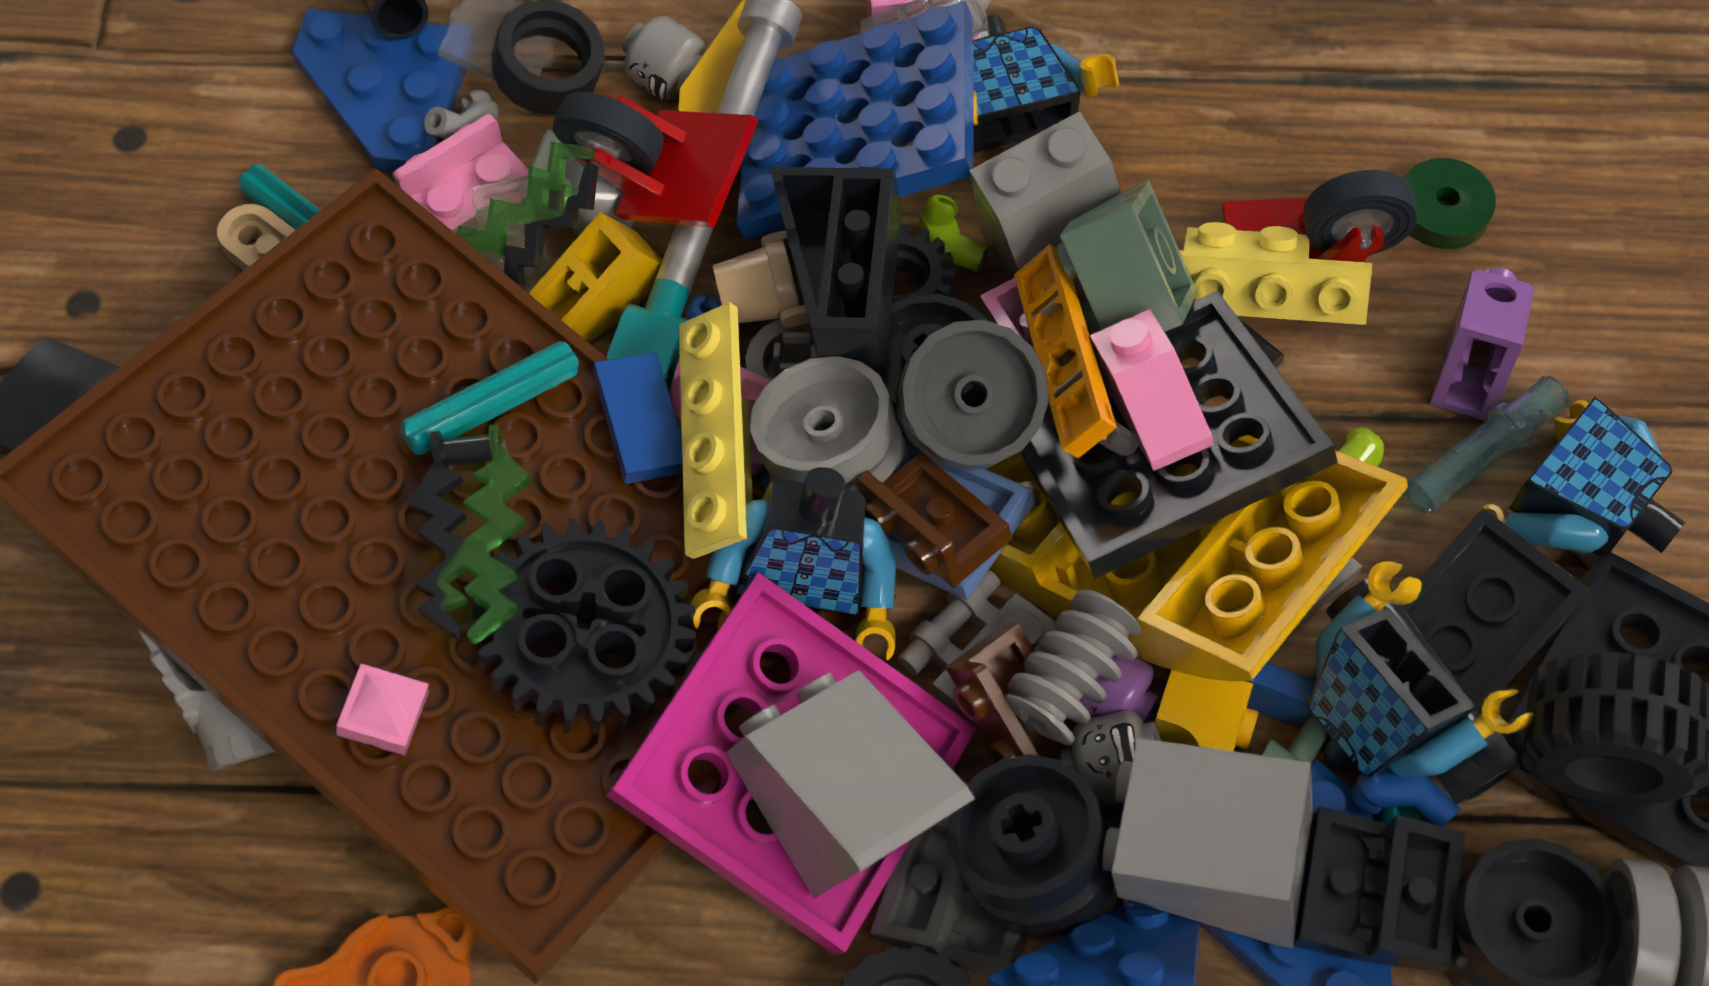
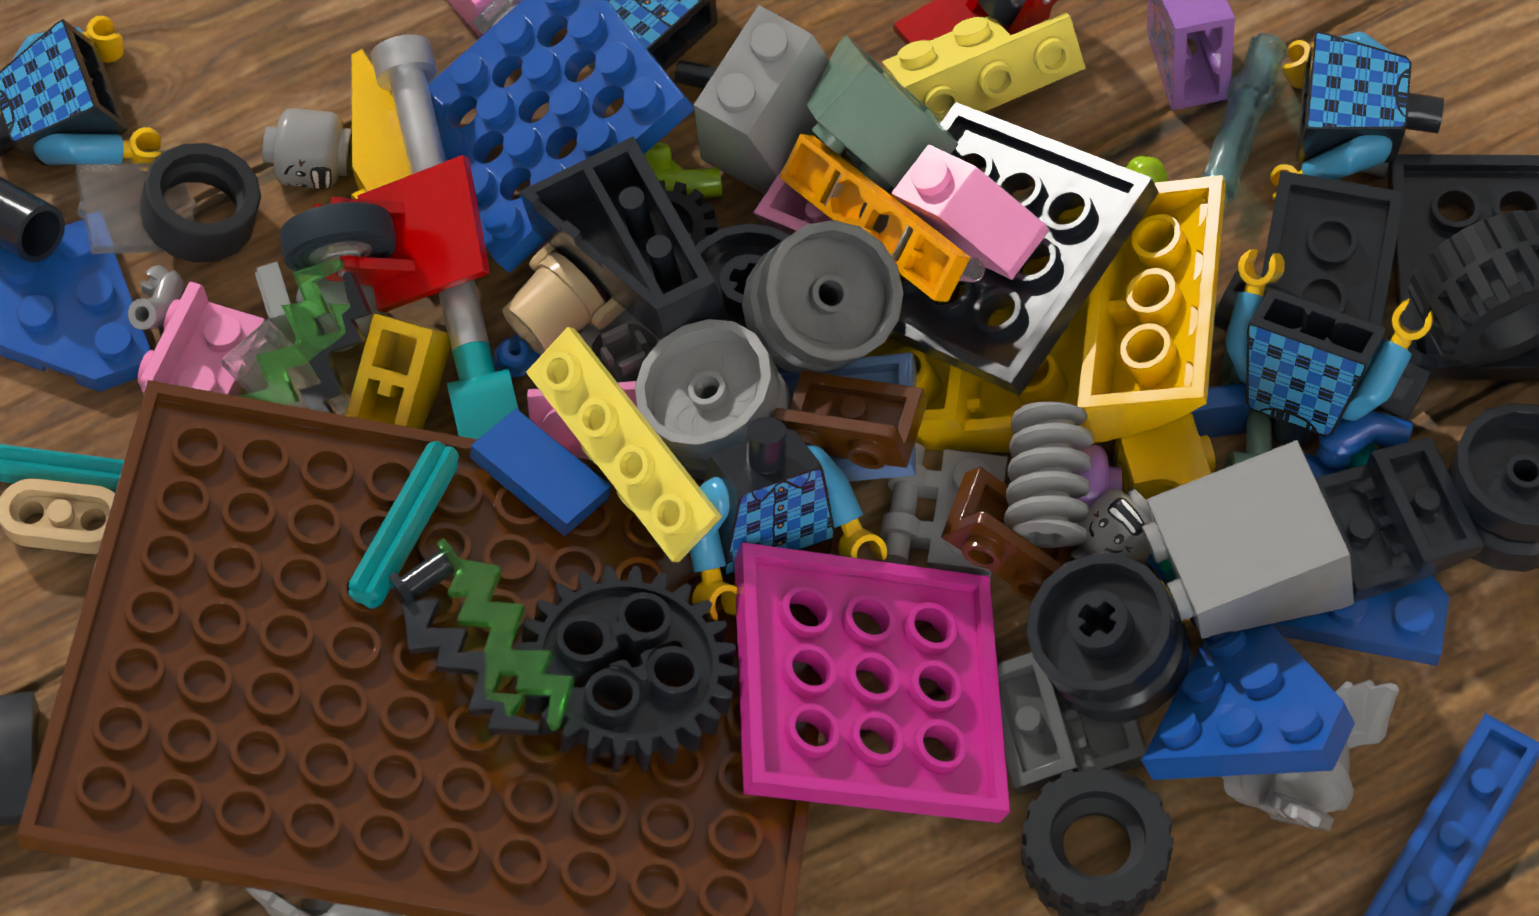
camera: 30 degrees left, 0 degrees up
bright pink tile [336,664,429,756] -> none
light grey slope [726,670,975,899] -> none

